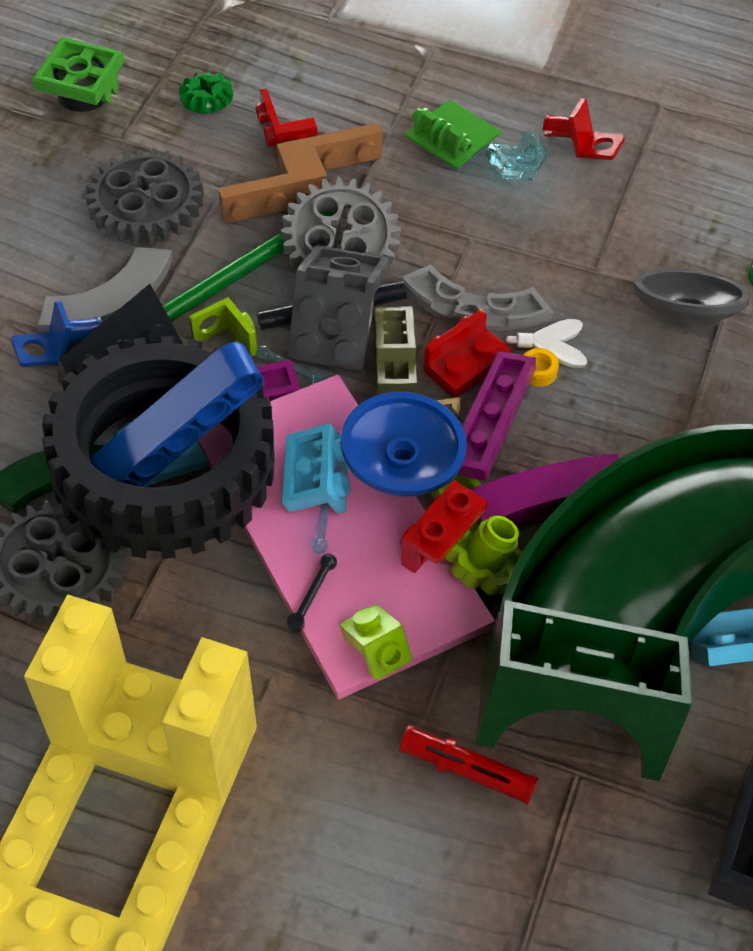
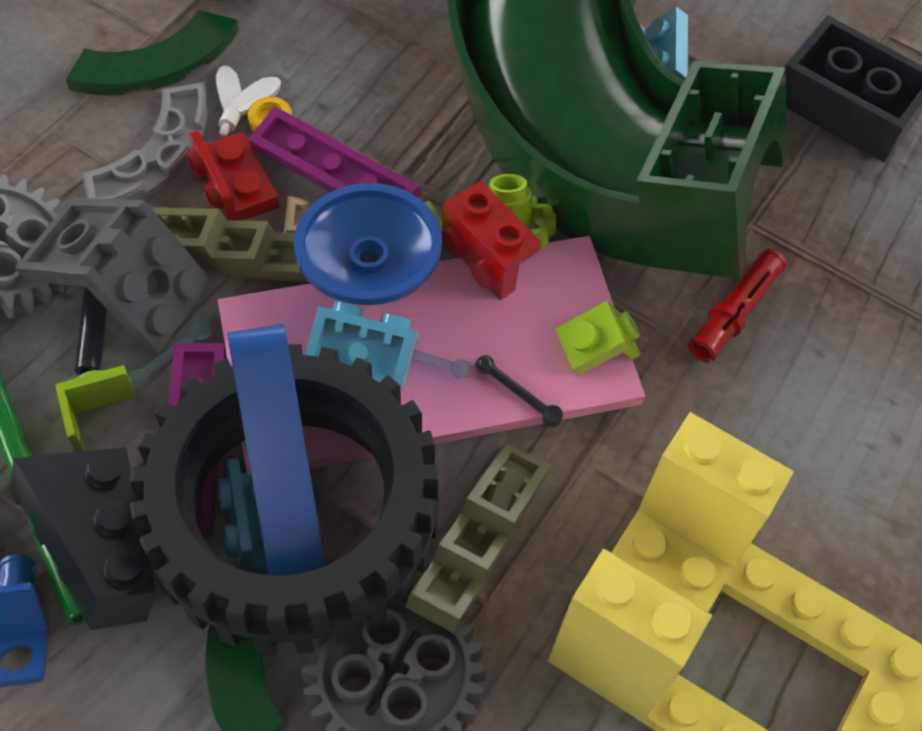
camera: 80 degrees left, 5 degrees up
magenta slope [470,454,619,526] -> none
none -> dark green tile [66,10,239,95]
none -> olive slope [405,443,552,634]

